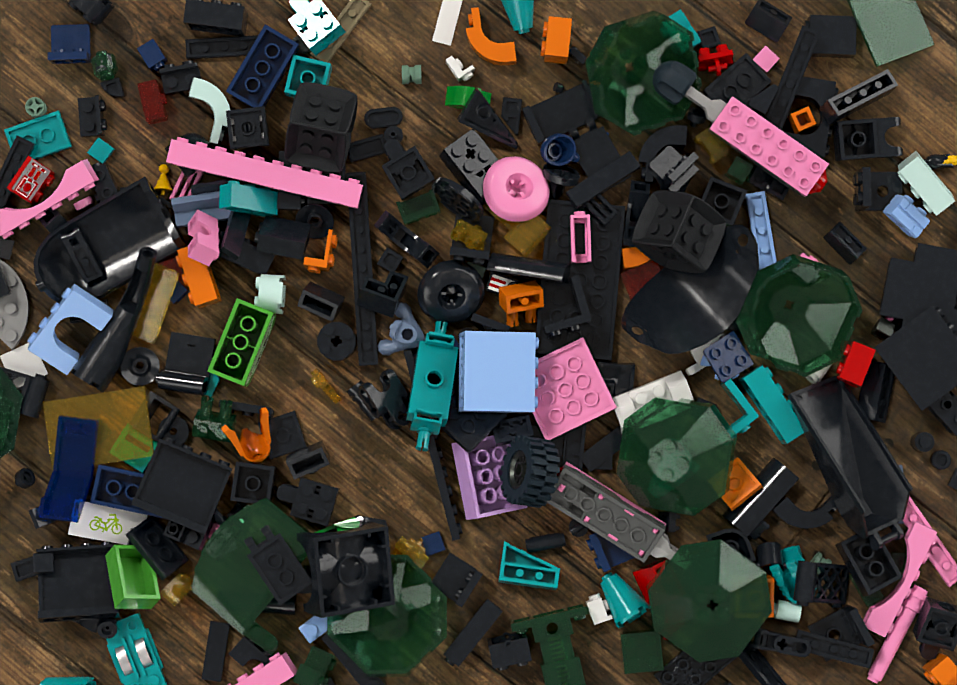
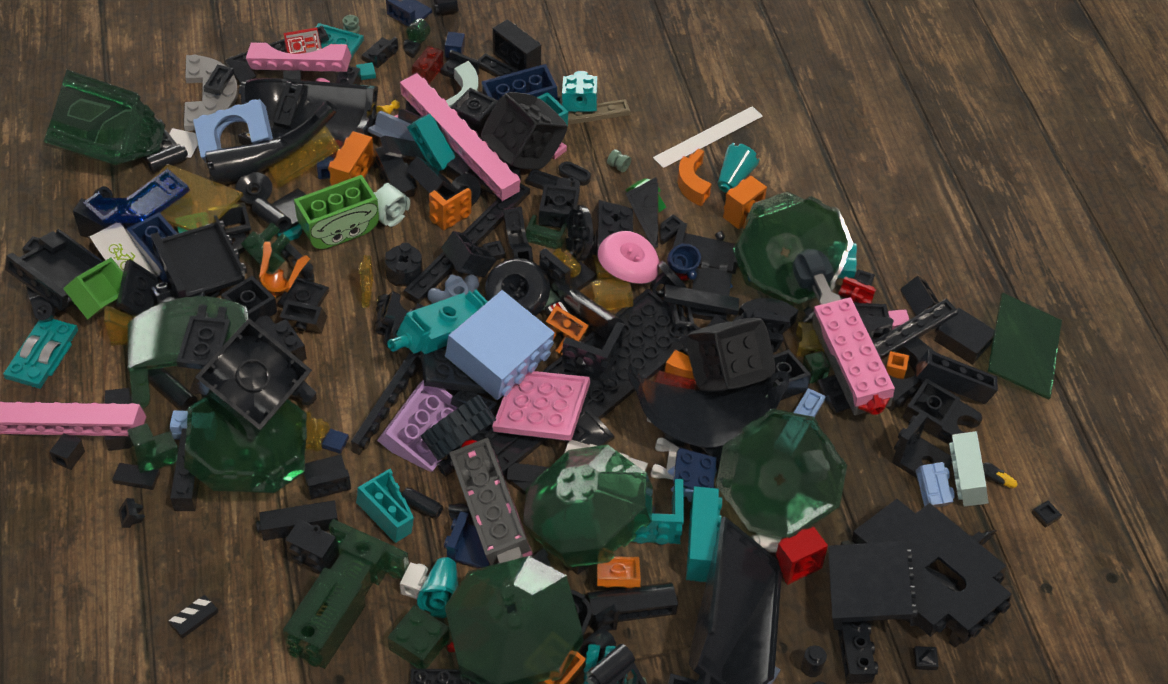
camera: 40 degrees right, 35 degrees down
bright pink arch [188,209,220,266] -> none
black tile [202,620,231,682] -> none
black brick [297,281,345,322] -> none
white bracket [446,56,475,82] -> none
bright pink window [570,211,591,263] -> none
black arch [771,496,837,529] -> none
black slope [823,221,867,265] -> none
black panel [858,361,895,423] -> none

